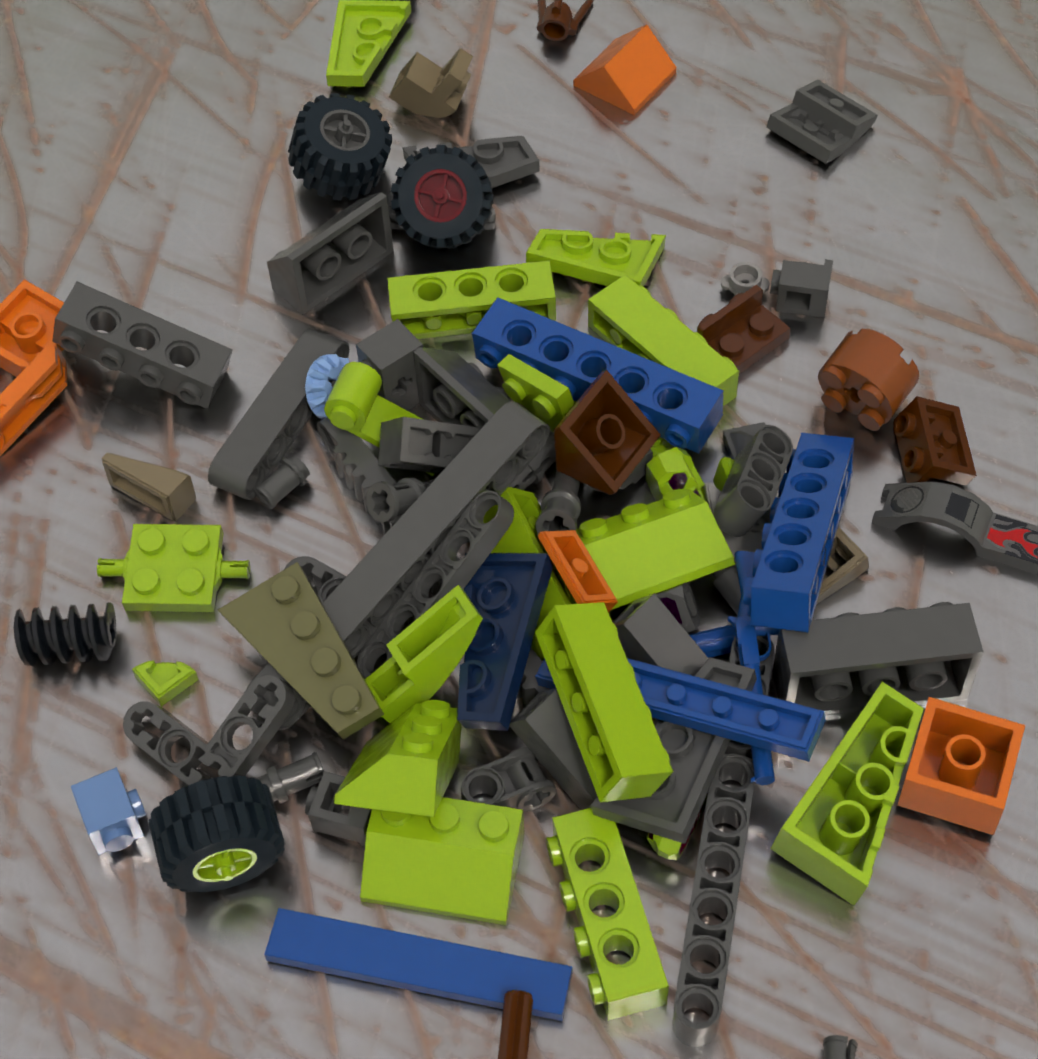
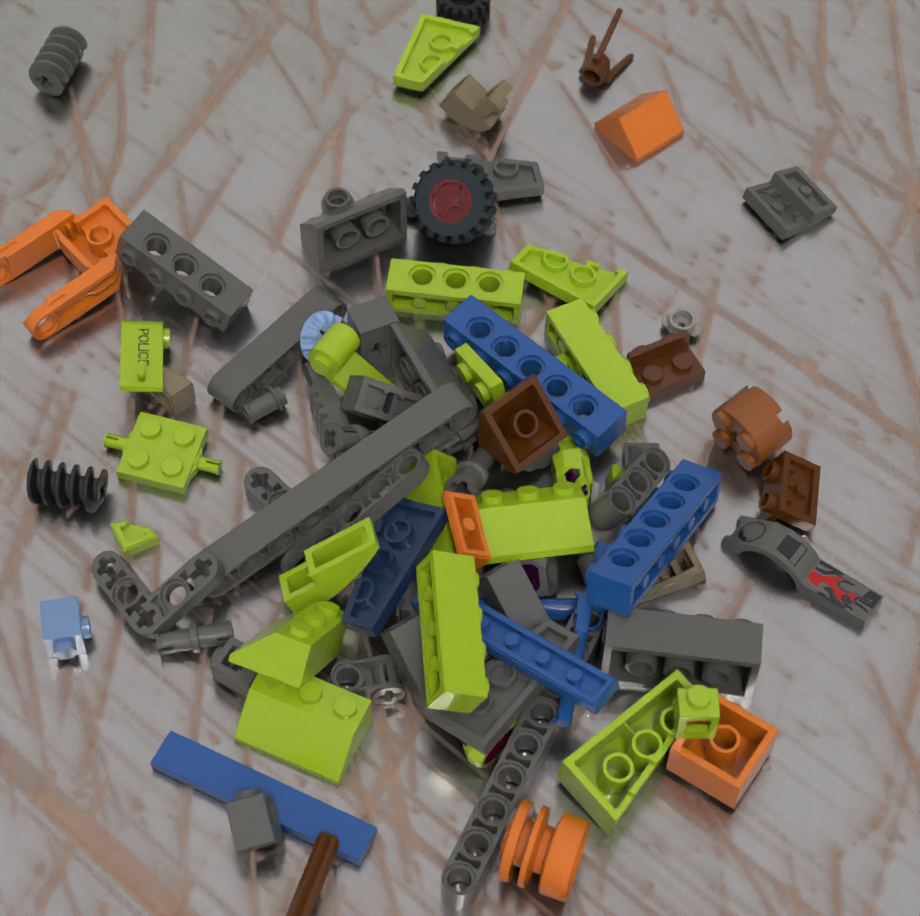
camera: 10 degrees right, 0 degrees up
black wheel [149,776,285,893] -> none
olive wing [218,562,384,739] -> none
black wheel [288,93,392,201] -> none
lime brick [546,808,669,1021] -> none
dark grey brick [770,259,833,318] -> none
none -> lime door [120,320,170,392]
none -> dark grey brick [225,788,285,852]
none -> dark grey plate [321,187,354,214]
none -> orange wheel [498,799,590,902]
none -> lime brick [672,685,720,739]

